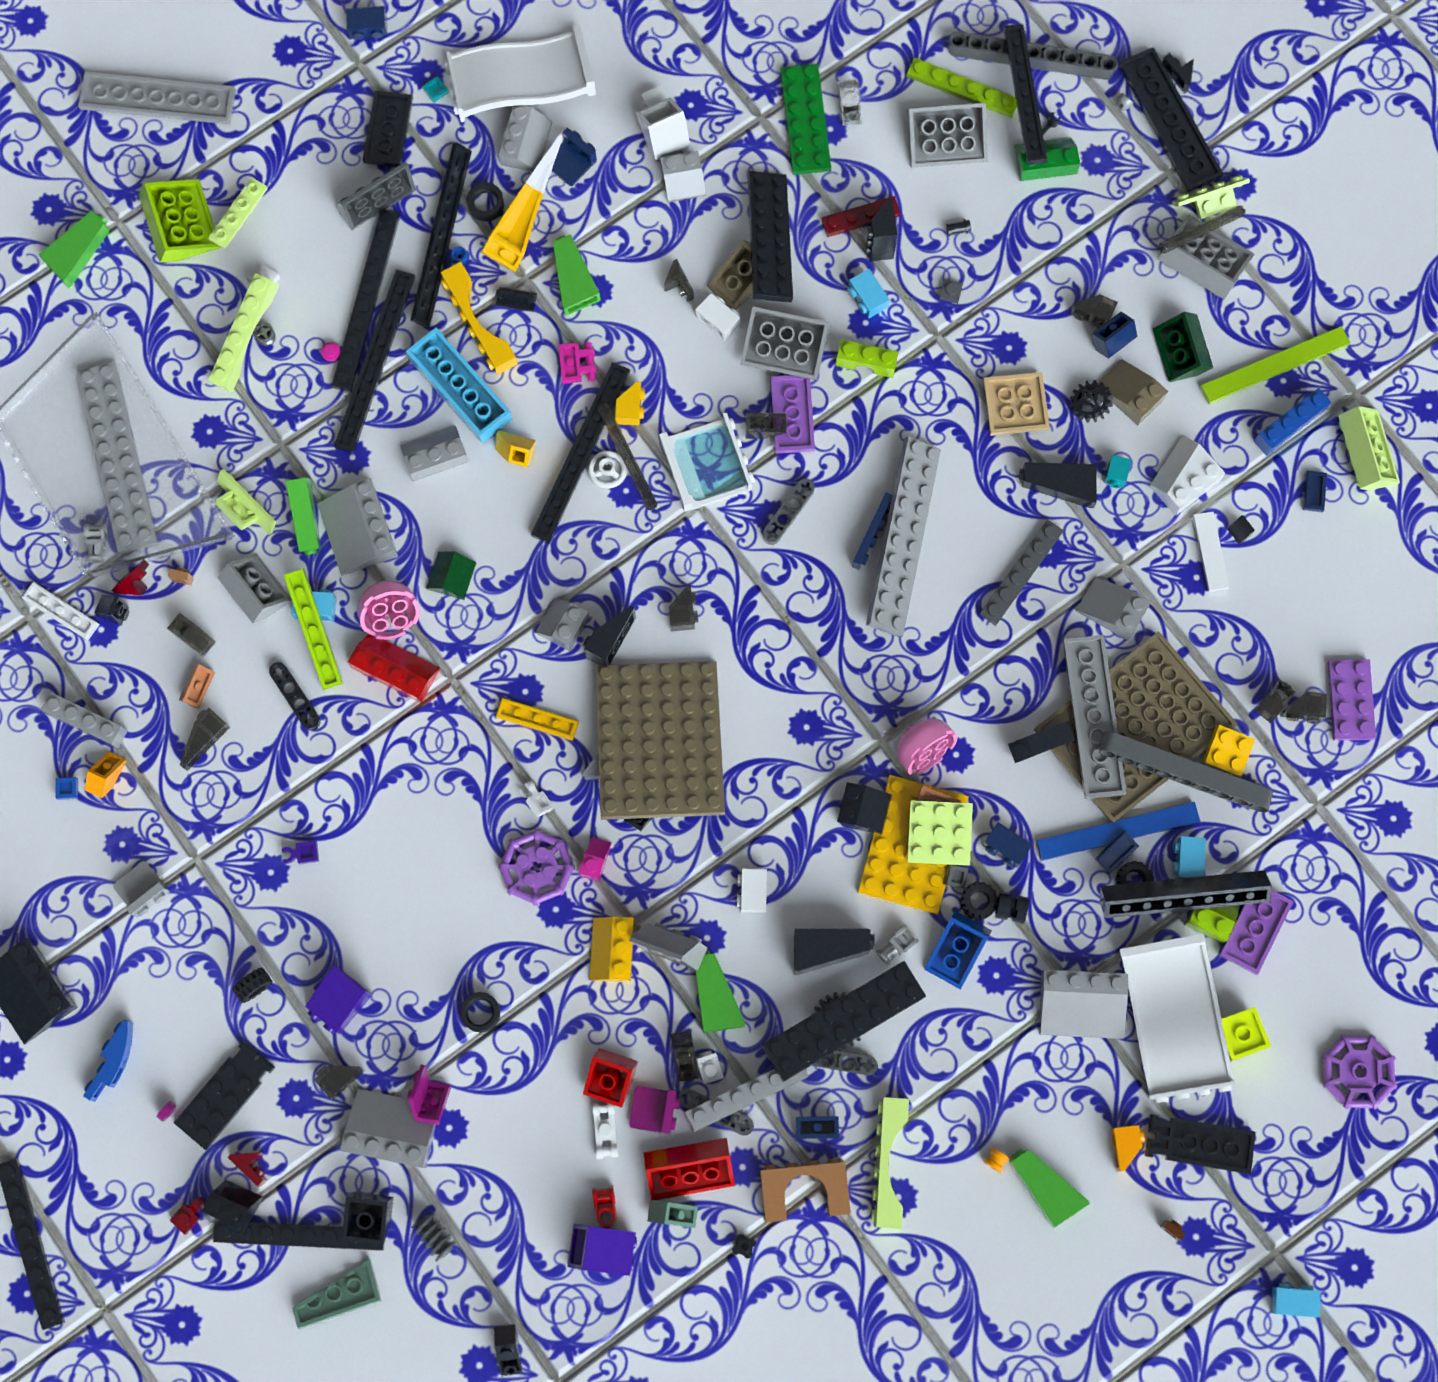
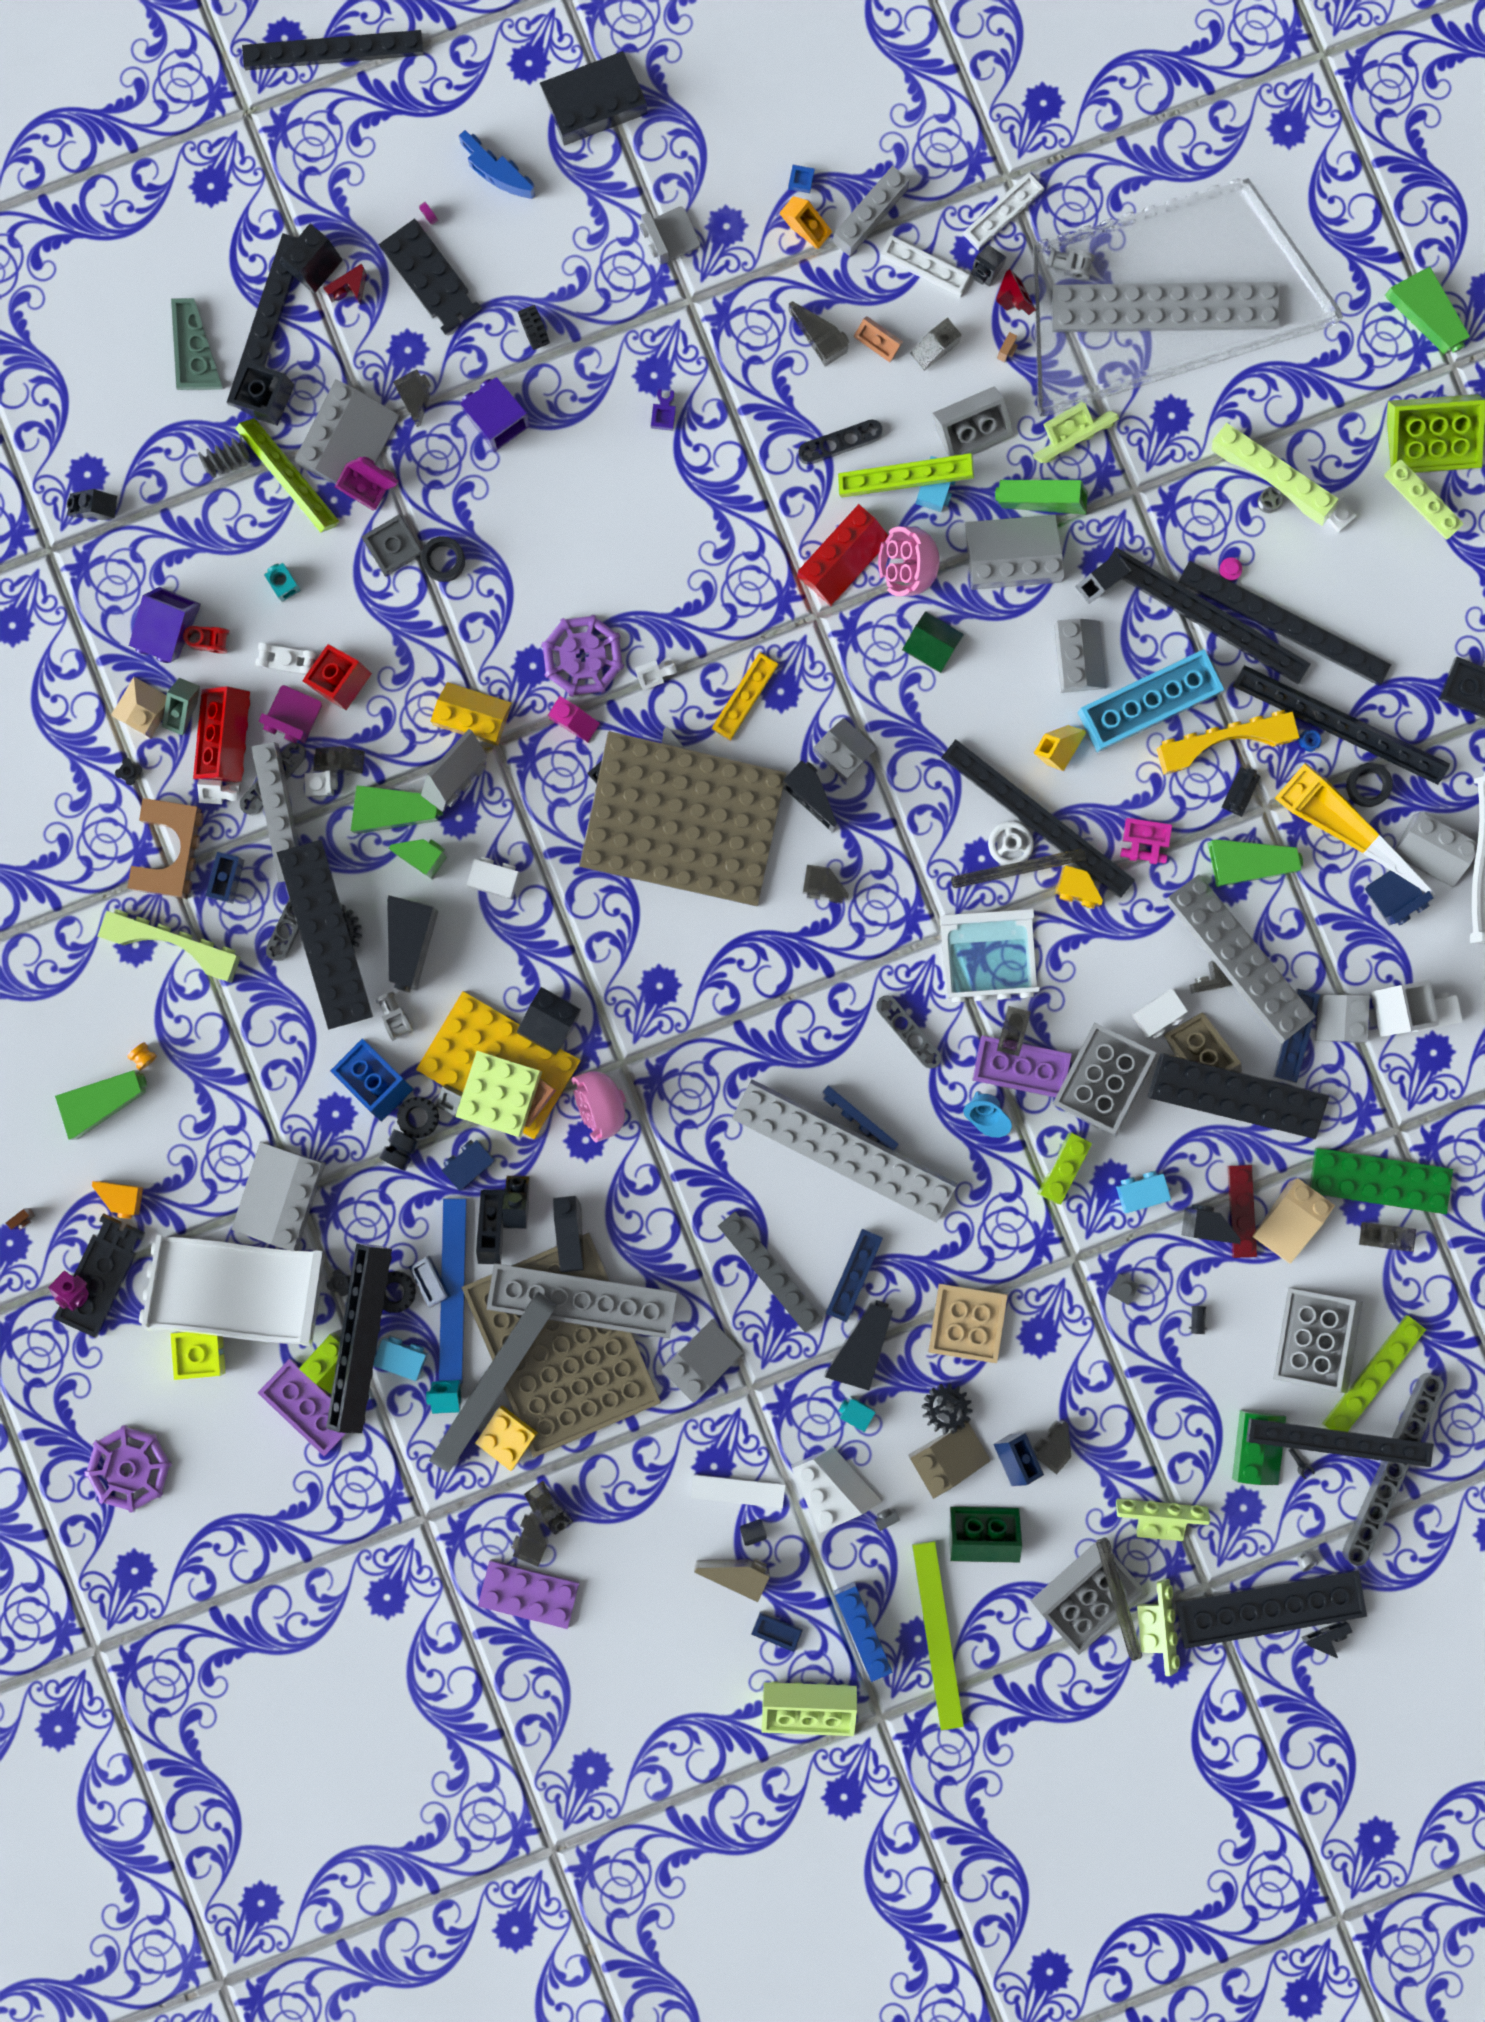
camera: 100 degrees right, 10 degrees up
dark red plate [169,1197,206,1235] -> none
dark grey slope [336,162,416,230] -> none
none -> magenta brick [48,1270,89,1311]
none -> tan slope [111,677,167,739]
none -> white plate [197,779,240,804]
none -> lime plate [236,418,340,533]
none -> teal brick [264,563,301,602]
none -> black plate [327,1269,351,1296]
none -> dark grey tile [361,514,422,577]
none -> bright green slope [388,839,447,879]
none -> teal brick [426,1380,462,1414]
none -> black slope [476,1190,504,1264]
none -> black slope [502,1176,530,1229]
none -> dark tan slope [694,1559,770,1602]
none -> dark blue plate [825,1229,883,1323]
none -> dark grey plate [874,1508,900,1531]
none -> white tile [880,235,971,297]
none -> dark azure piece [963,1091,1012,1138]
none -> black slope [1075,553,1132,604]
none -> yellowish green bracket [1116,1499,1210,1541]
none -> light grey plate [1164,874,1316,1044]
none -> tan slope [1252,1178,1335,1264]
none -> dark blue plate [1273,988,1320,1083]

